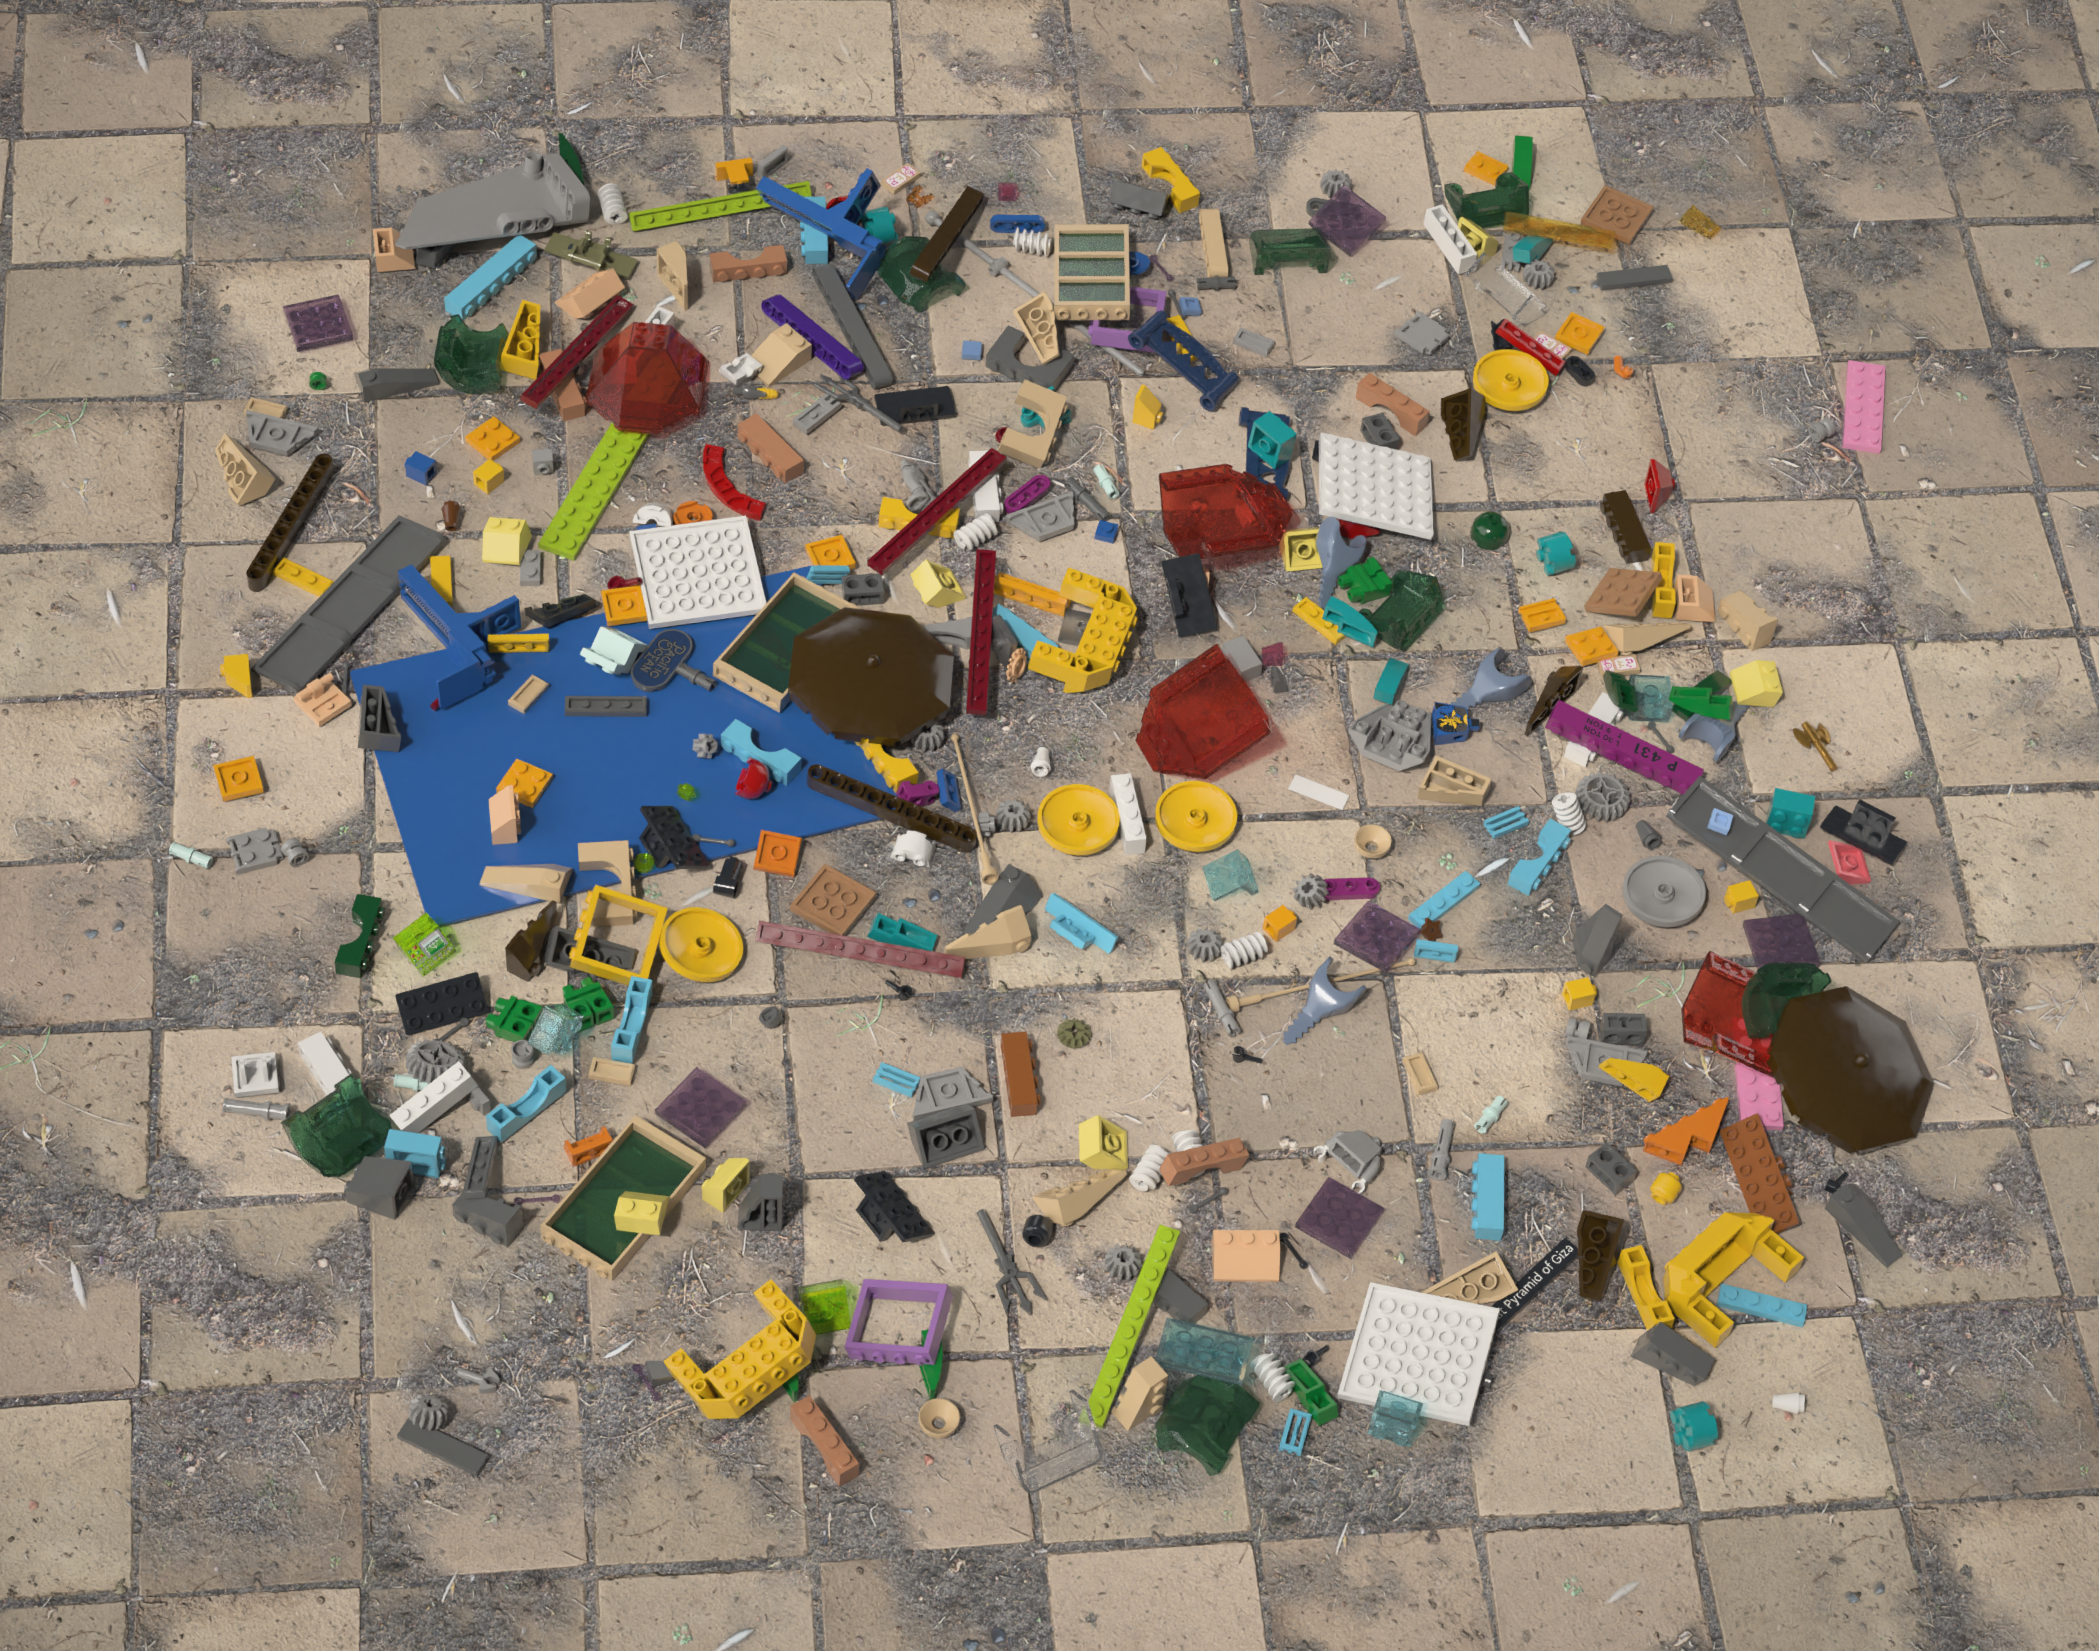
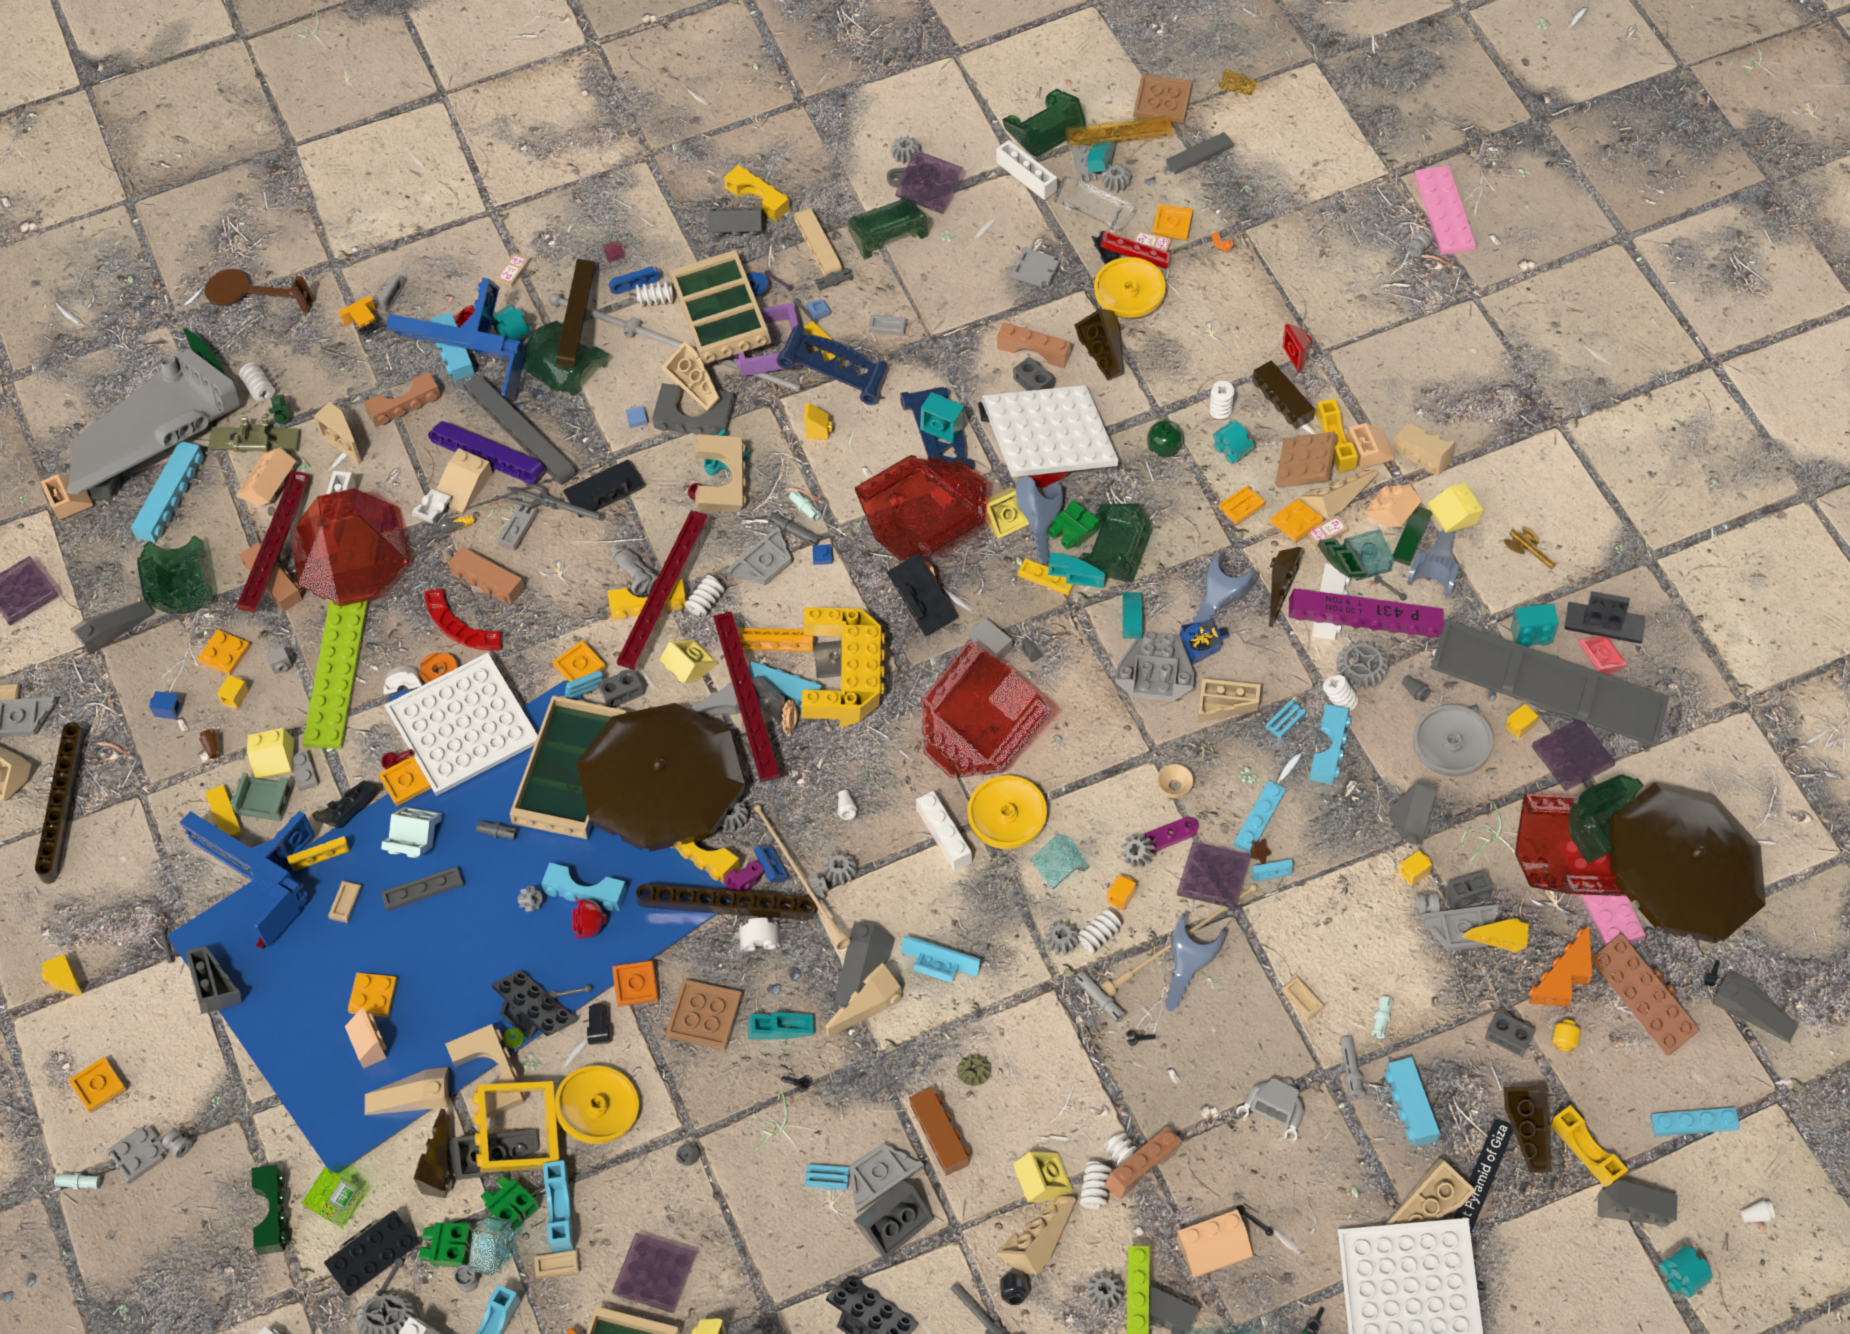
camera: 10 degrees left, 5 degrees up
dark grey piece [251,515,446,697] -> none
yellow tile [273,558,334,597] -> none
light nougat plate [293,673,352,727] -> none
green bush [309,372,327,390] -> none
yellow wedge [499,300,541,380] -> none
lime plate [628,181,812,231] -> none
tile [631,629,692,692] -> none
clear neon green plate [676,783,696,801] -> none
plate [755,921,965,979] -> none
clear orange piece [906,185,933,208] -> none
white brick [968,450,1003,522] -> none
magenta plate [1004,475,1050,514] -> none
yellow dish [1037,784,1120,855] -> none
dark grey hinge [1189,1187,1228,1214] -> none
clear pink slope [1261,642,1283,666] -> none
white sticker [1288,774,1350,810] -> none
clear purple plate [1295,1177,1385,1259] -> none
light yellow slope [1458,217,1499,264] -> none
light orange plate [1464,151,1509,186] -> none
green slope [1511,135,1533,191] -> none
black beam [1565,356,1595,387] -> none
yellow wedge [1663,1212,1804,1348] -> none
green slope [1669,686,1733,720] -> none
light blue plate [1707,808,1733,835] -> none
none -> reddish brown piece [204,269,315,313]
none -> sand green panel [231,772,292,821]
none -> dark green hips [269,394,291,424]
none -> white piece [1209,381,1234,419]
none -> light nougat slope [1365,484,1421,527]

